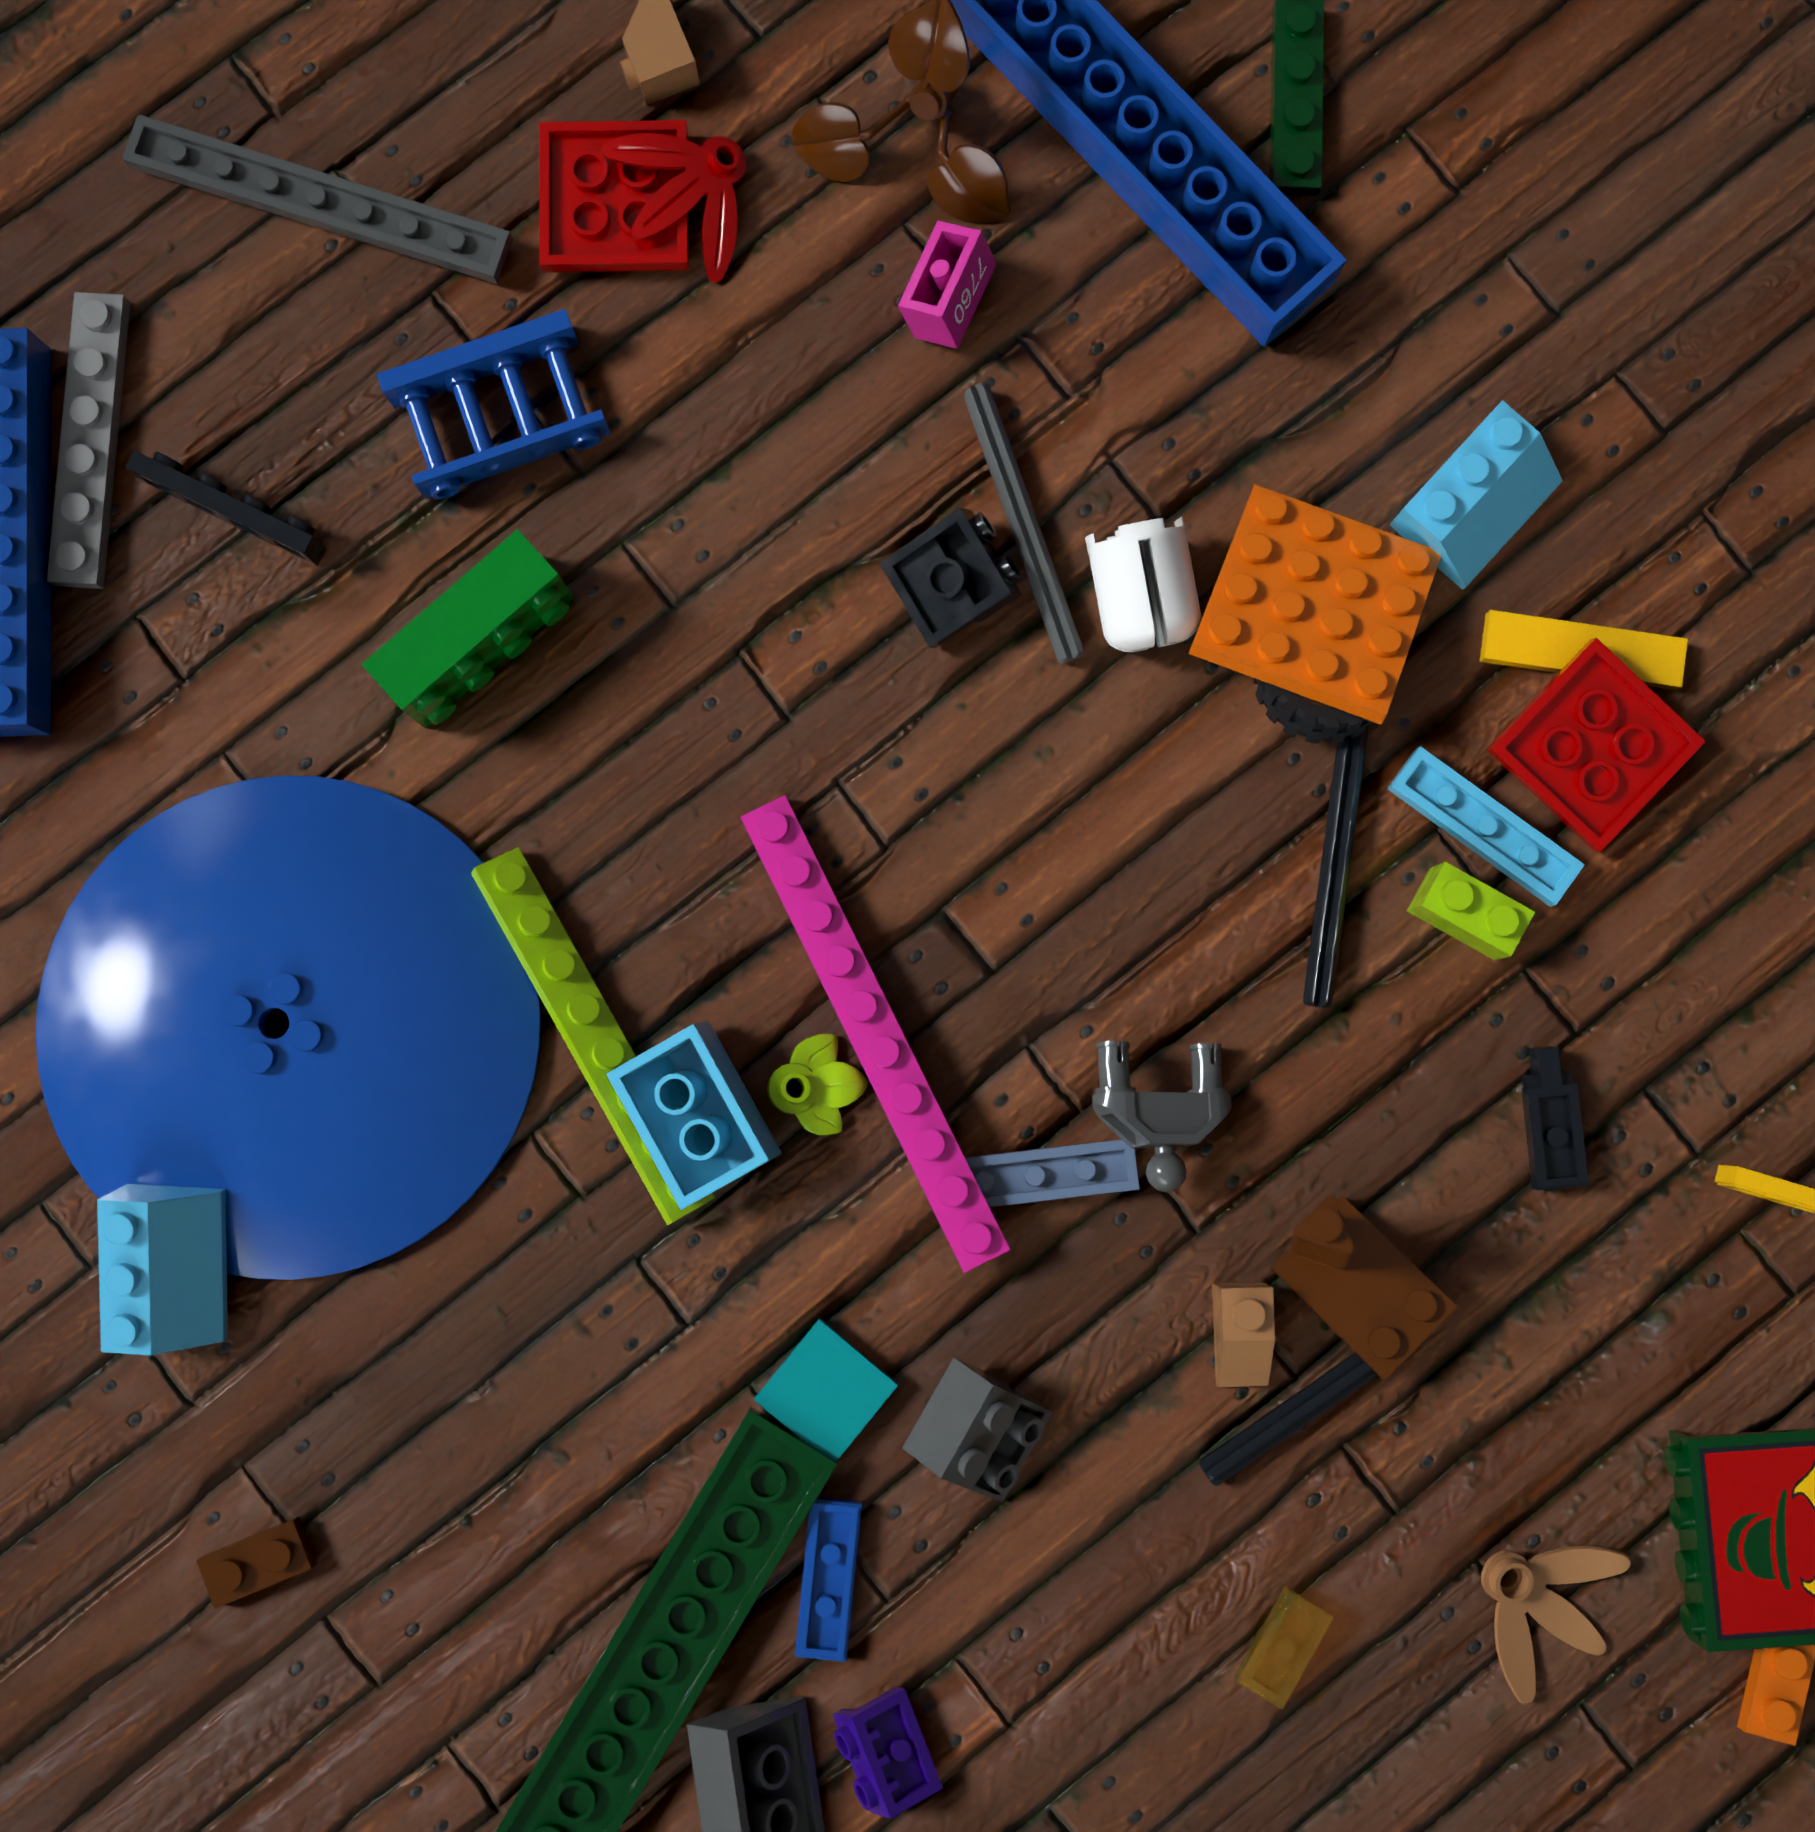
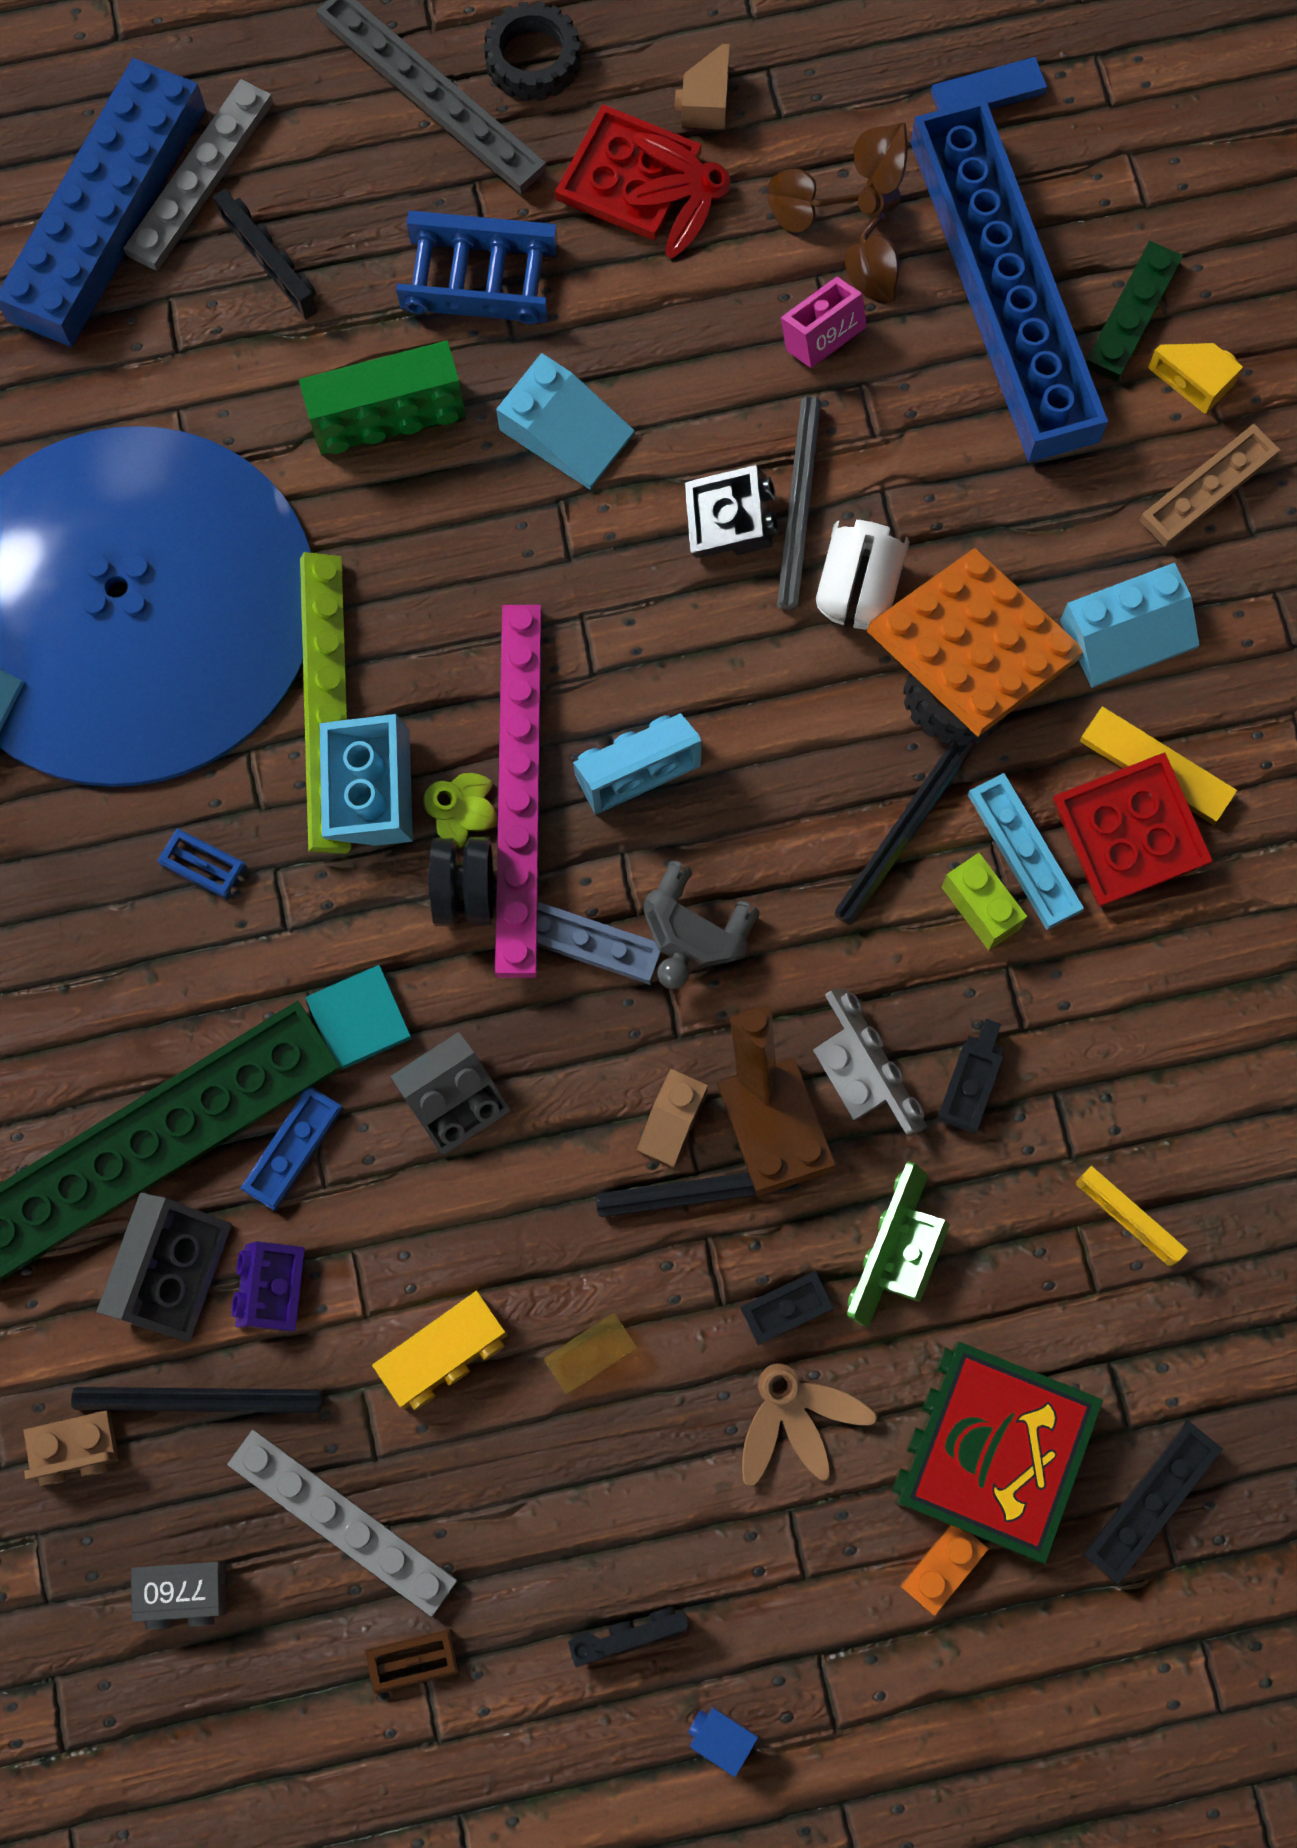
camera: 30 degrees right, 10 degrees down
none -> blue tile [157,828,247,900]
none -> yellow brick [372,1290,508,1411]
none -> black wheel [428,837,494,926]
none -> black tyre [484,1,581,101]
none -> medium azure slope [496,353,635,490]
none -> medium azure slope [573,713,702,815]
none -> black plate [740,1271,834,1346]
none -> light grey bracket [813,988,927,1135]
none -> bright green bracket [847,1161,950,1327]
none -> medium nougat plate [1139,424,1280,547]
none -> yellow slope [1148,343,1243,415]

